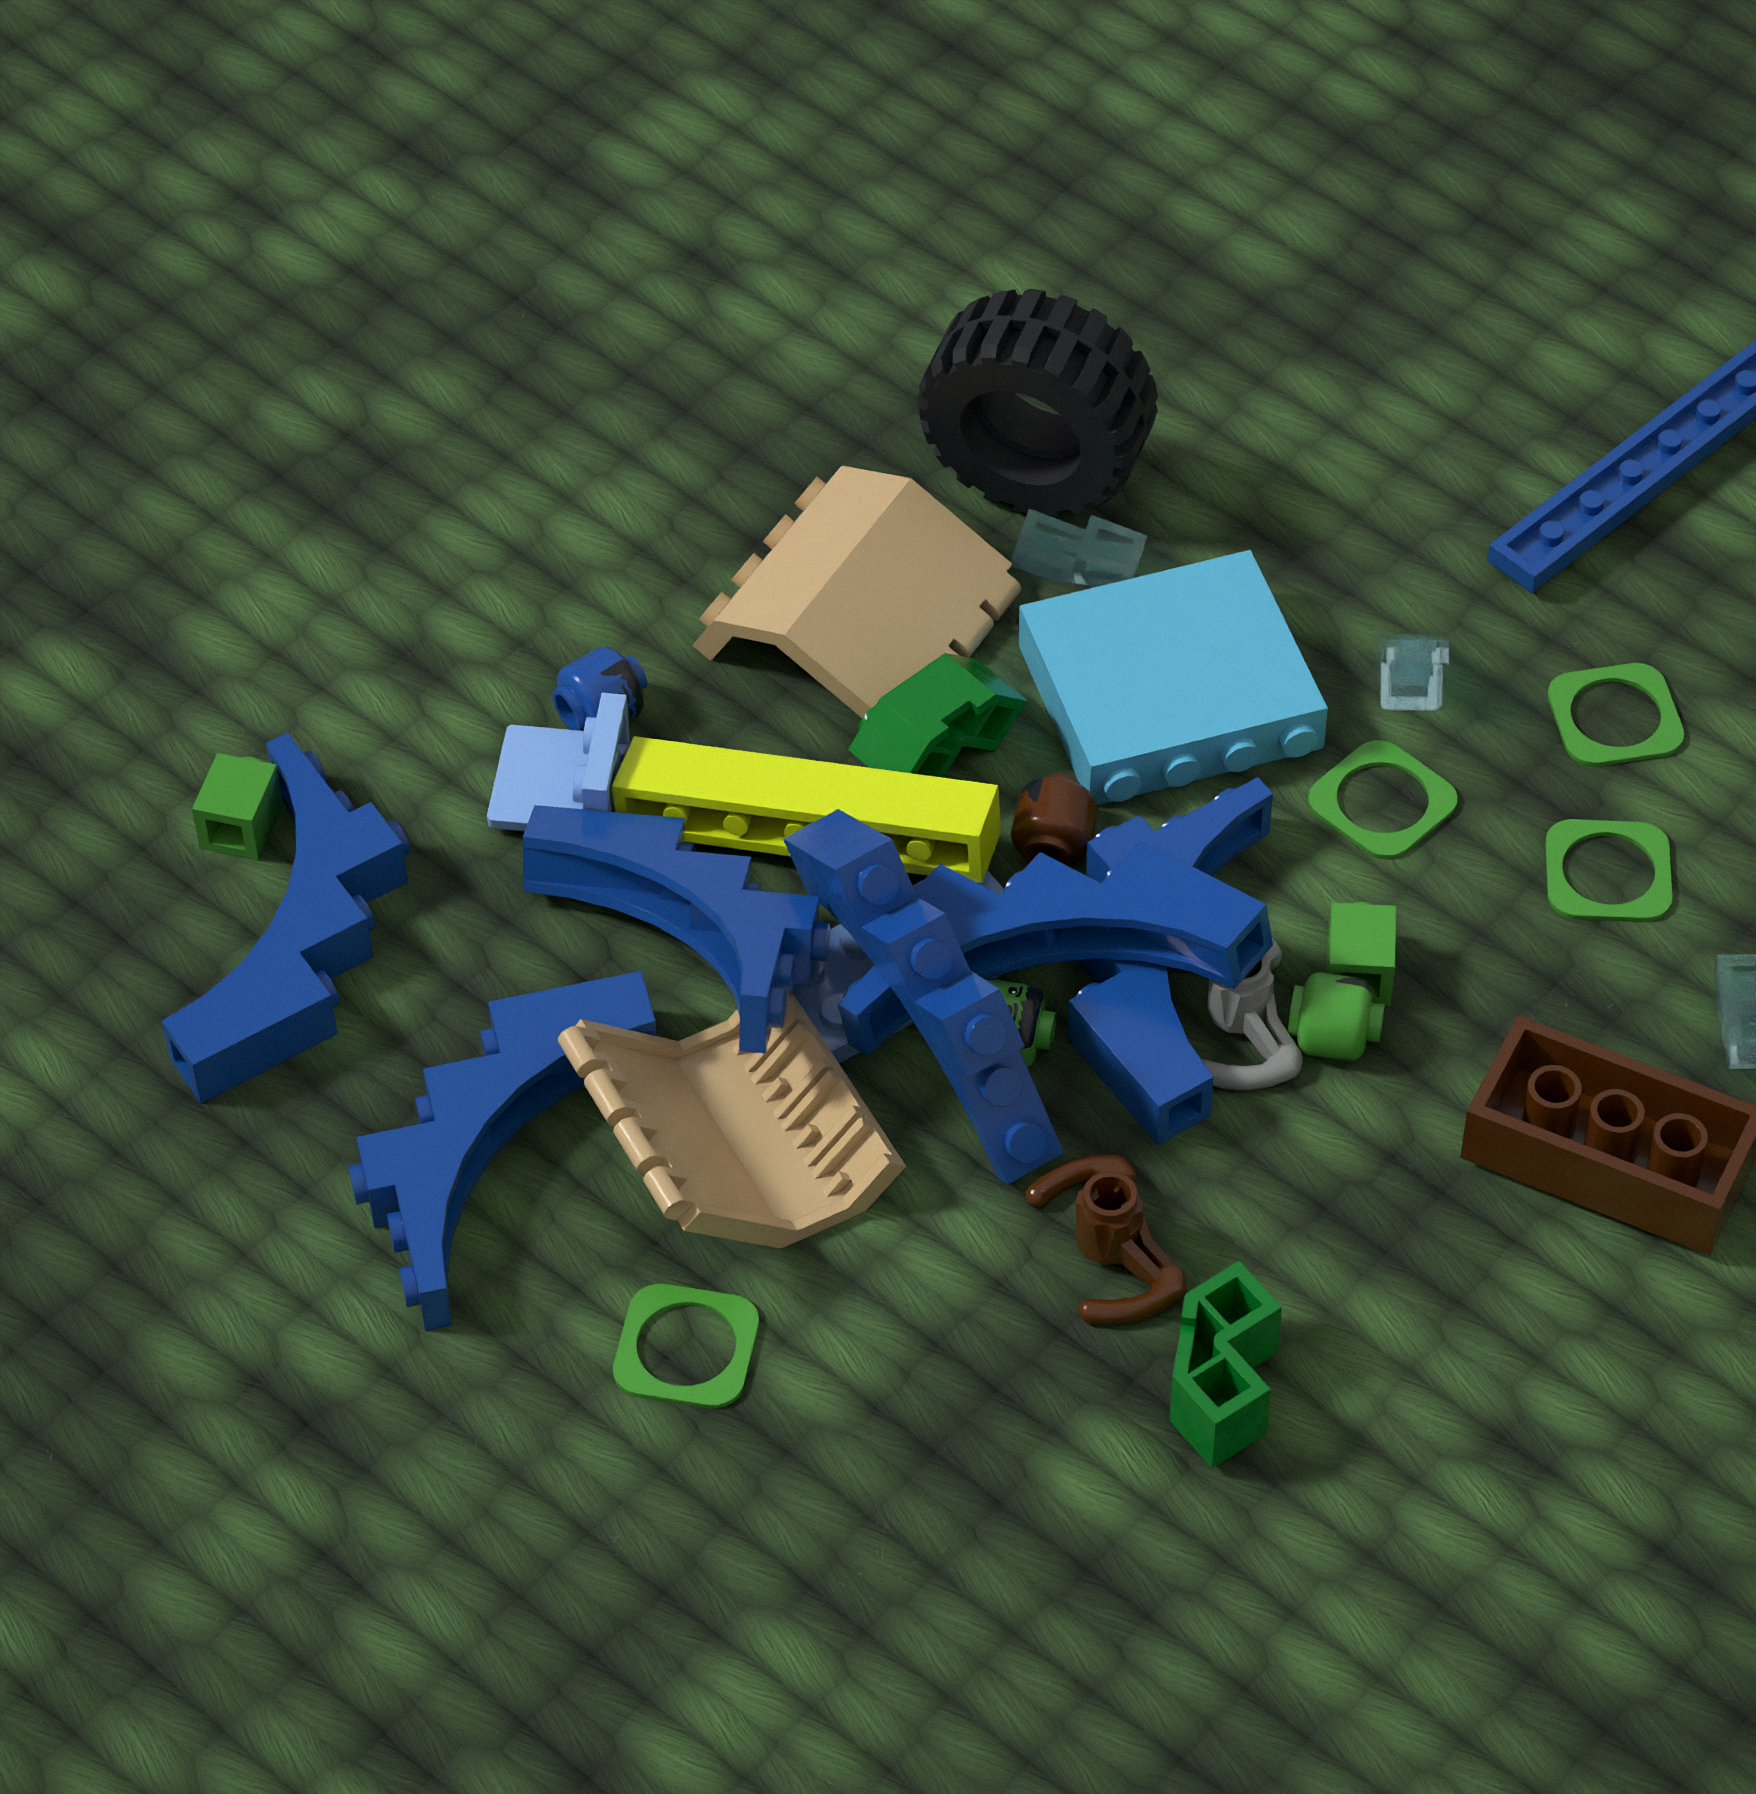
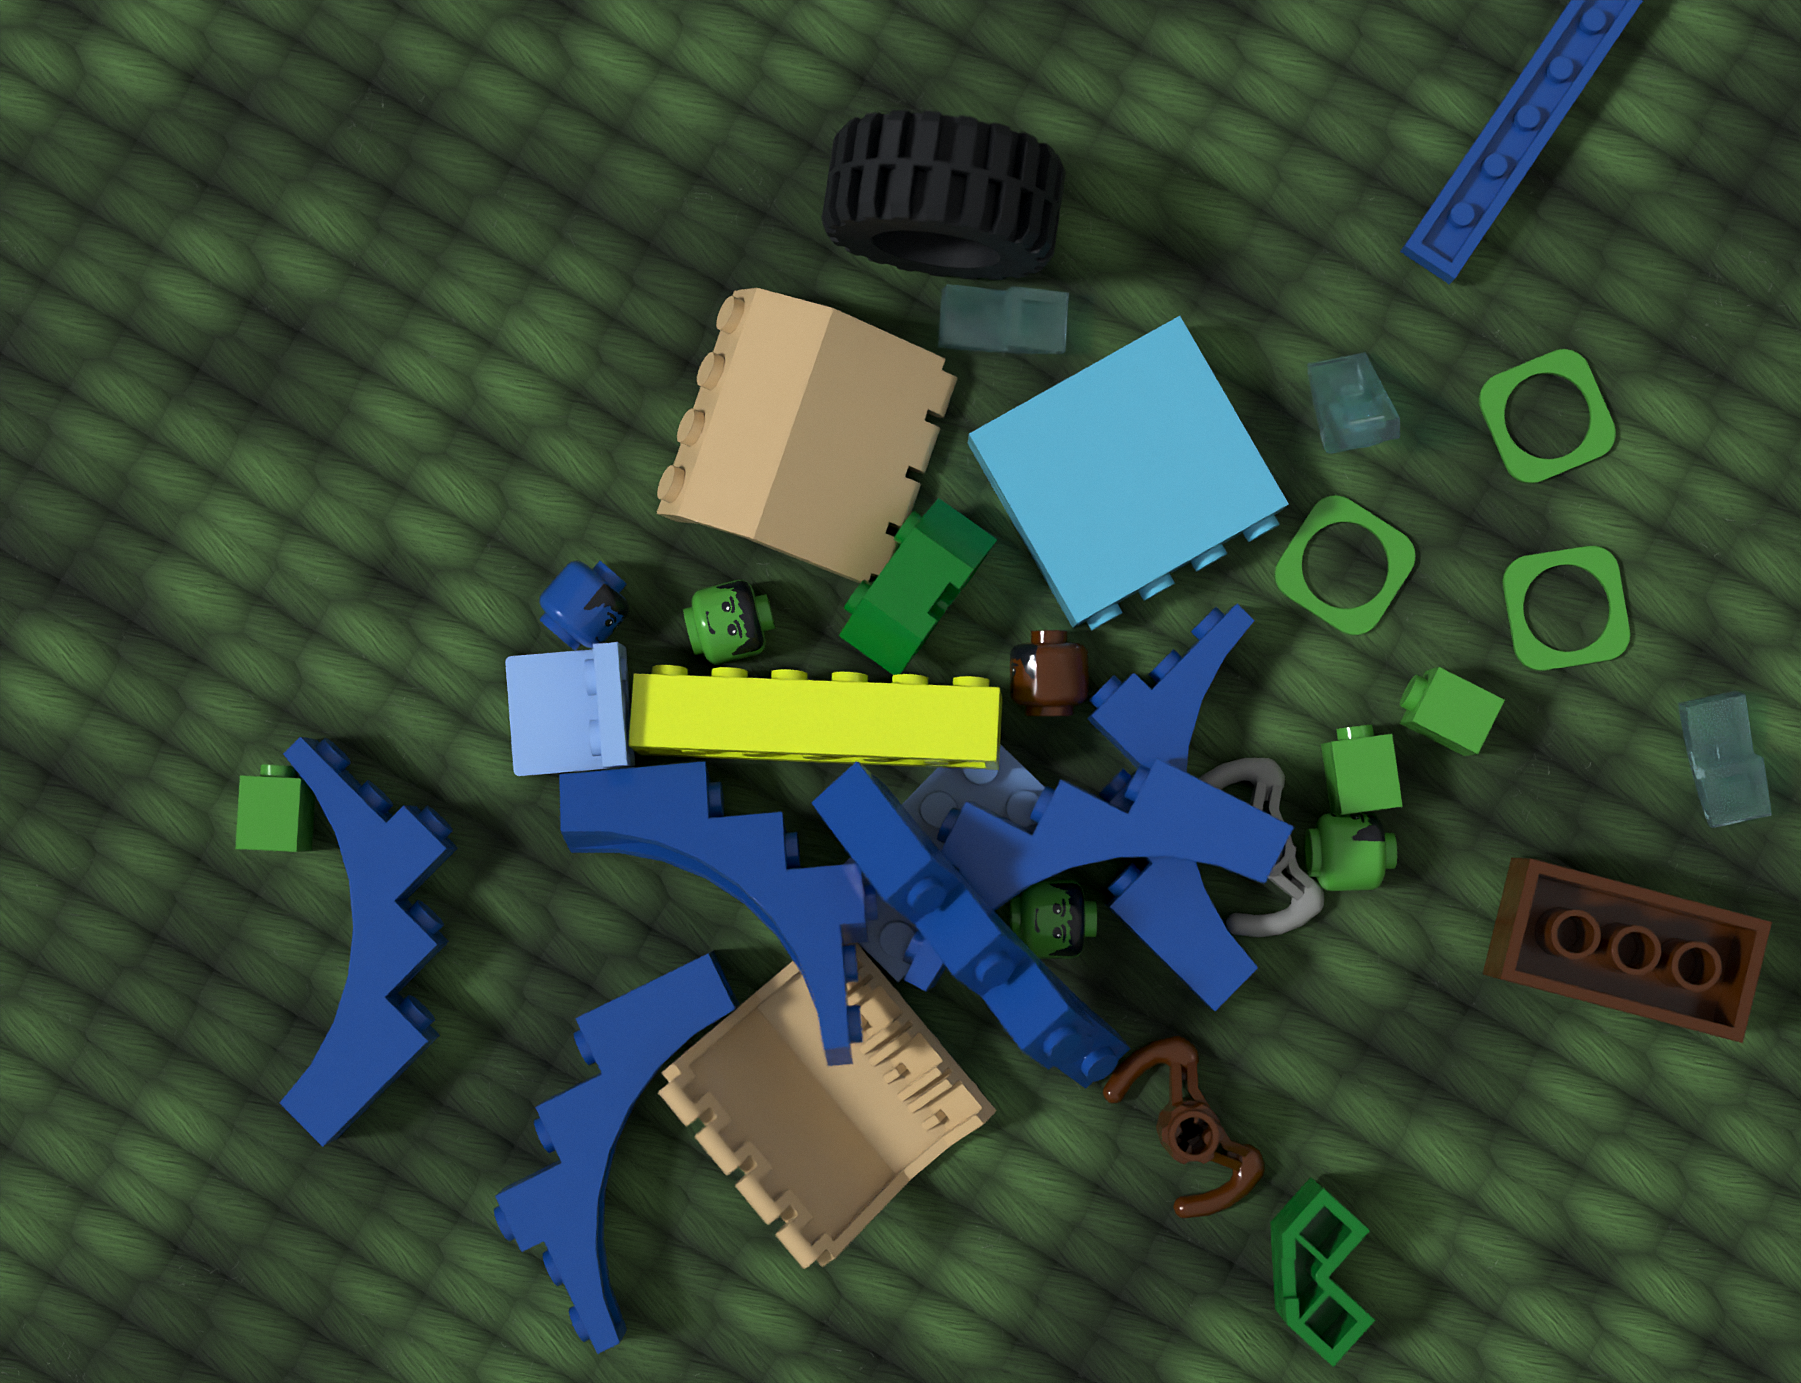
camera: 10 degrees left, 35 degrees up
bright green piece [613,1284,759,1409] -> none
none -> bright green head [683,579,776,665]
none -> bright green brick [1399,667,1505,756]

